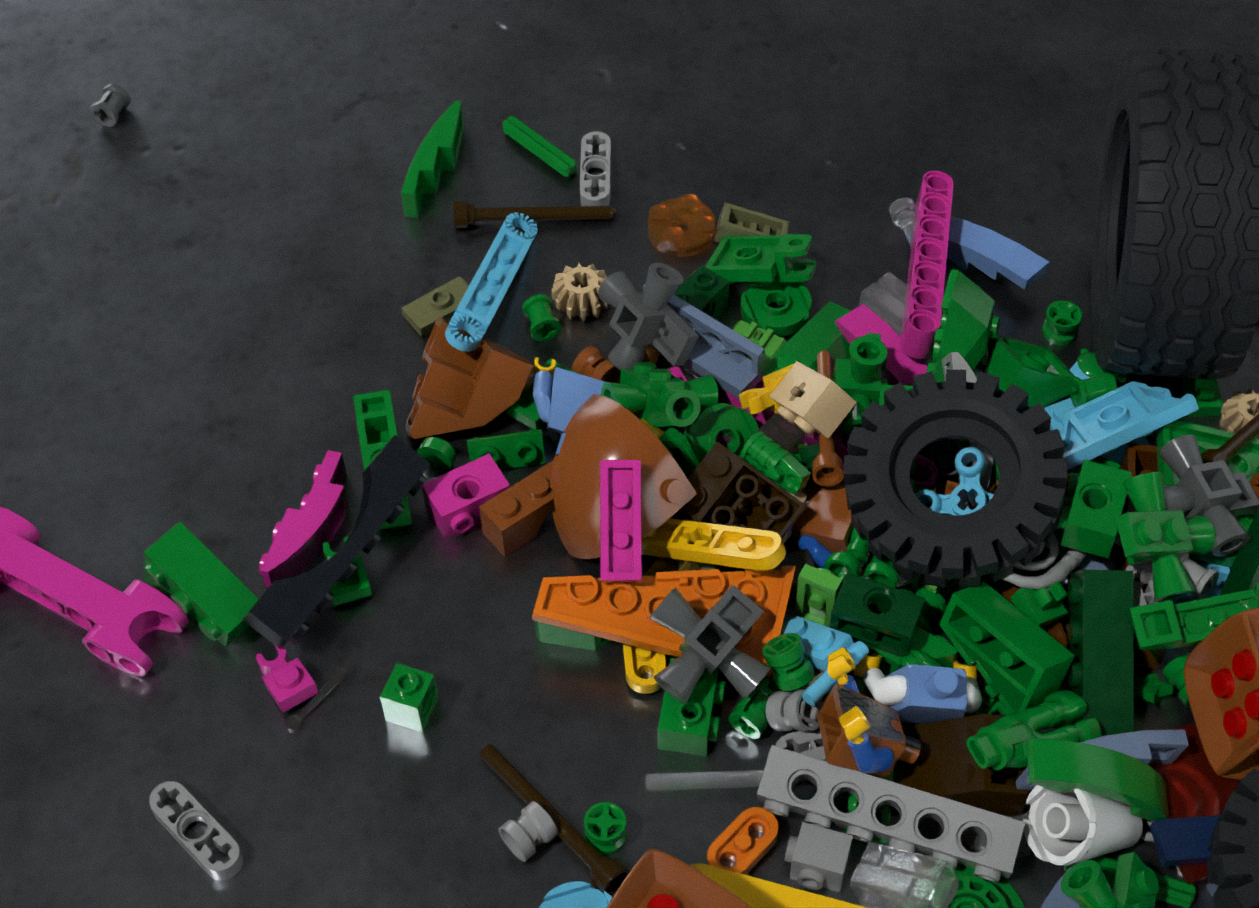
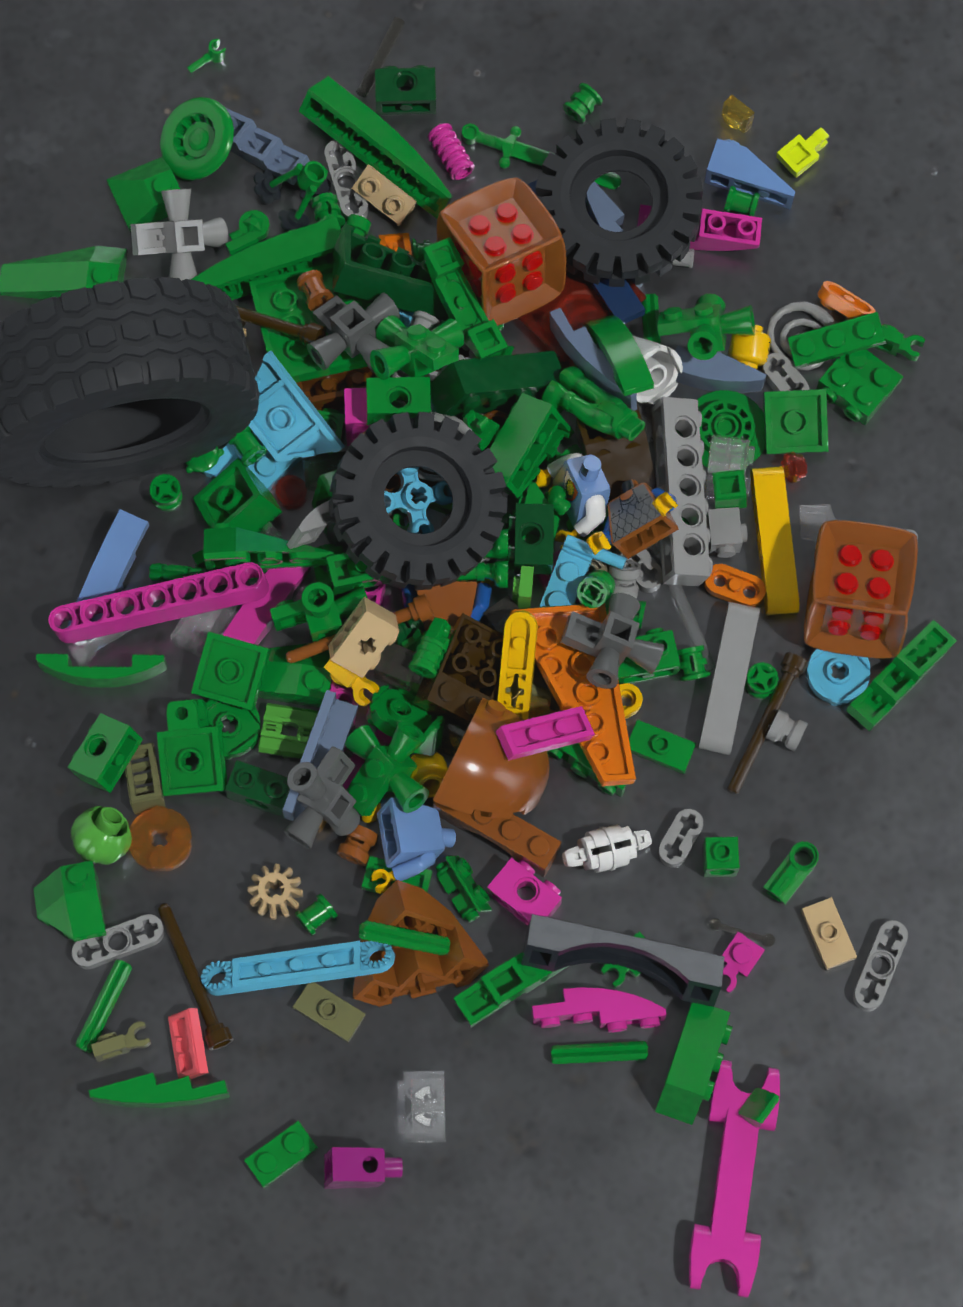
camera: 115 degrees left, 20 degrees up
green tile [417,437,457,472] -> none
none -> green slope [33,861,107,942]
none -> green slope [36,654,167,688]
none -> green brick [67,713,143,793]
none -> bright green plant [71,806,132,865]
none -> olive plate [91,1021,151,1062]
none -> coral plate [168,1008,209,1079]
none -> green plate [191,631,271,711]
none -> green plate [244,1121,318,1188]
none -> magenta torso [324,1147,403,1189]
none -> green axle [358,921,451,955]
none -> clear brick [398,1071,445,1143]
none -> green axle [551,1041,648,1064]
none -> white piece [562,824,652,873]
none -> green plate [629,719,696,774]
none -> light grey beam [658,809,703,868]
none -> green bush [677,645,711,682]
none -> light grey beam [698,602,760,755]
none -> green slope [712,470,747,509]
none -> green slope [739,1088,780,1128]
none -> green piece [762,841,819,906]
none -> tan plate [801,897,857,970]

